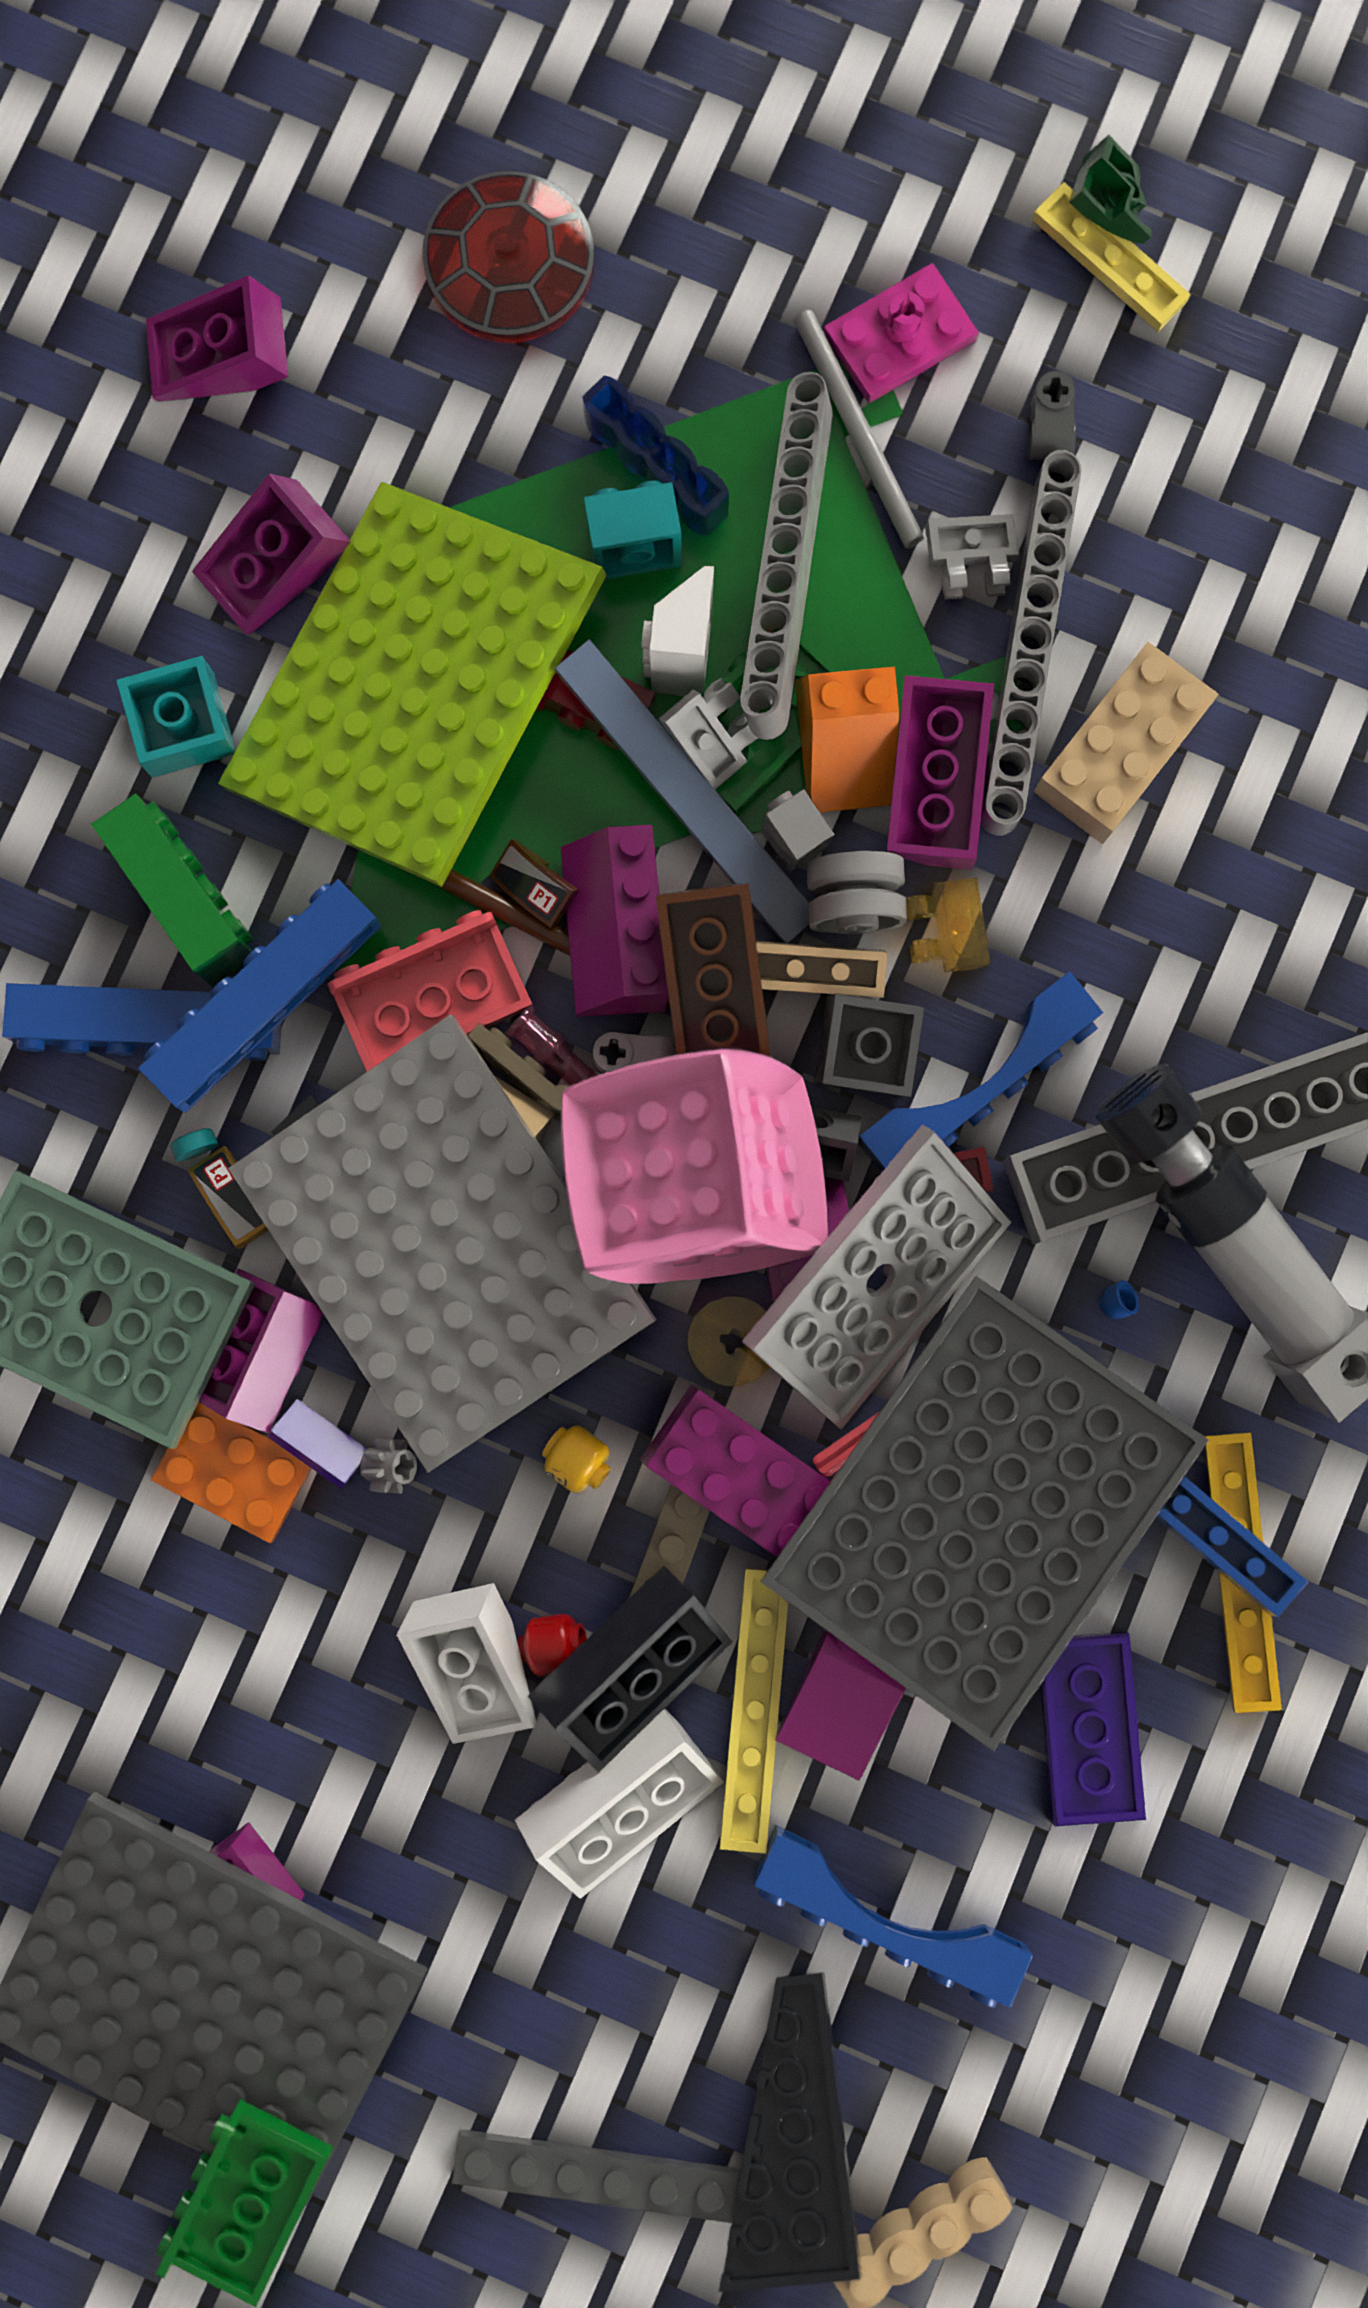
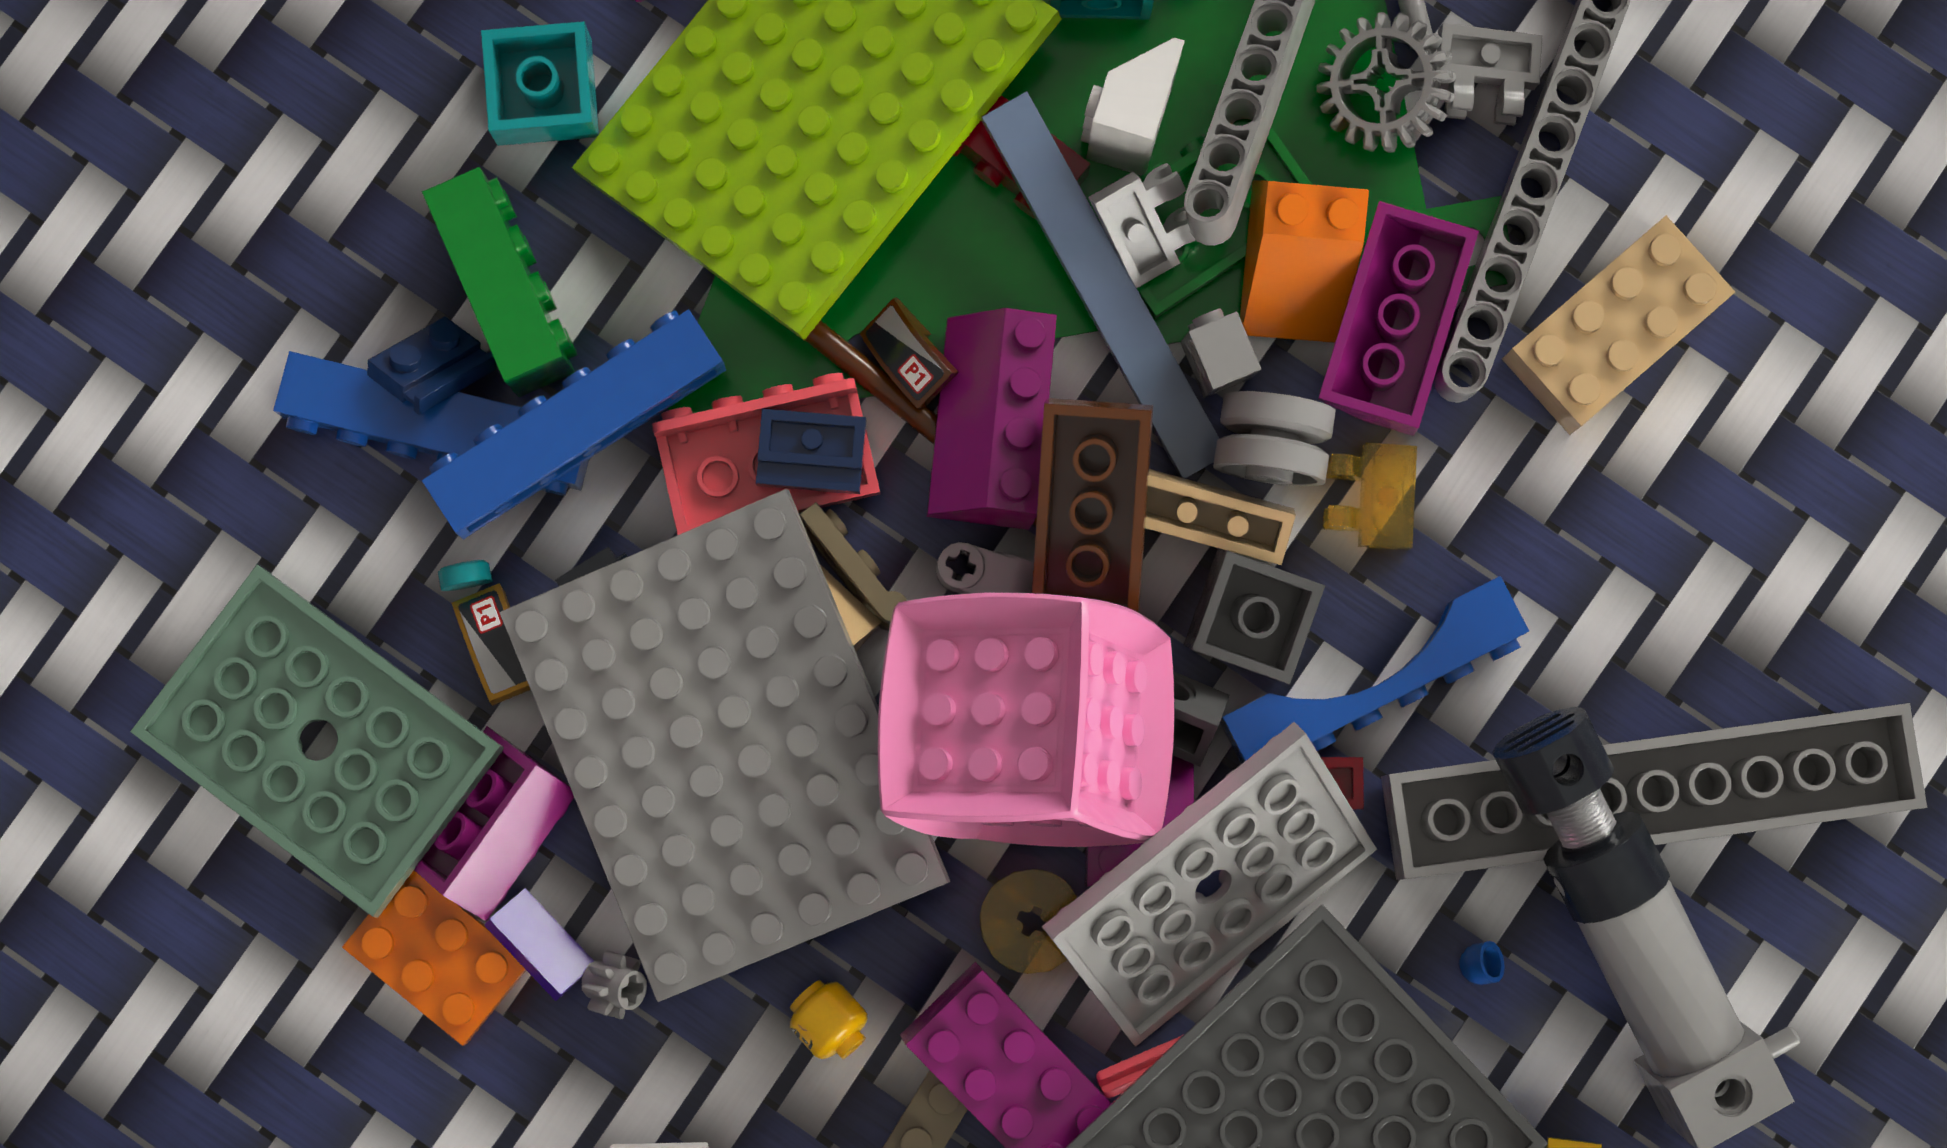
camera: 10 degrees right, 0 degrees up
clear pink pin [505,1006,598,1086] -> none
none -> dark blue plate [367,316,496,415]
none -> dark blue plate [756,409,867,494]
none -> light grey gear [1316,12,1456,153]

